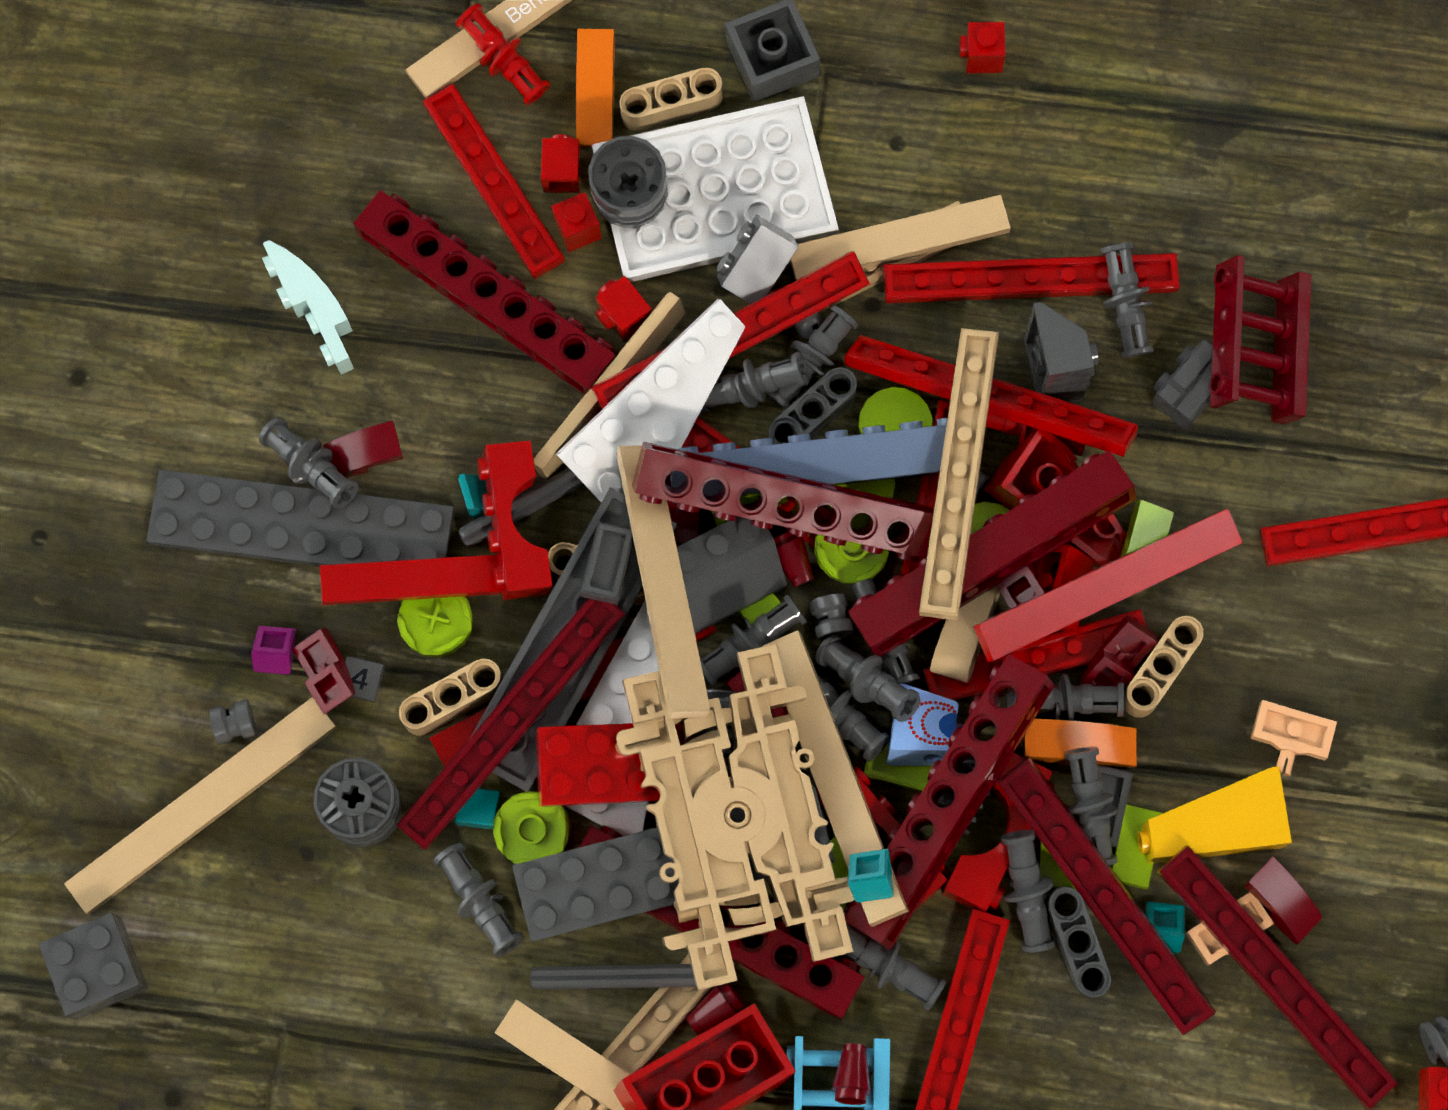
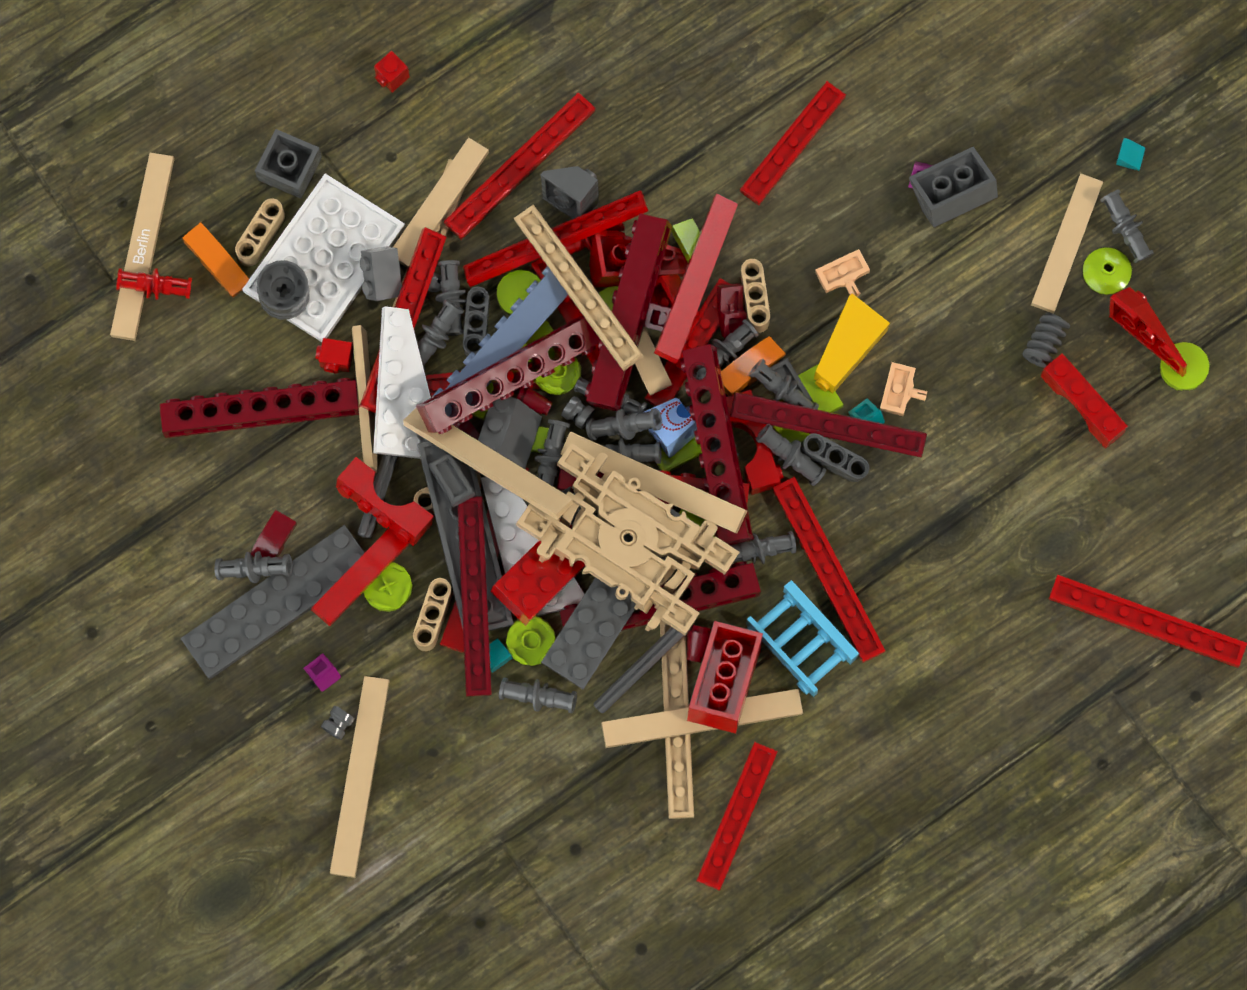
camera: 45 degrees left, 0 degrees up
dark grey brick [38,913,149,1020] -> none
light aqua slope [262,240,354,375] -> none
dark red slope [292,628,355,715] -> none
dark grey wheel [314,758,402,848] -> none
dark grey tile [345,656,385,703] -> none
red tile [422,84,565,280] -> none
teal slope [458,473,488,519] -> none
red brick [541,134,581,193] -> none
red brick [551,192,602,253] -> none
dark red cone [831,1043,871,1105] -> none
teal slope [848,849,894,902] -> none
dark grey piece [1100,242,1154,358] -> none
dark grey brick [1152,340,1213,430] -> none
dark red tile [1157,845,1398,1110] -> none
dark red fence [1209,255,1311,425] -> none
dark red slope [1244,856,1323,945] -> none

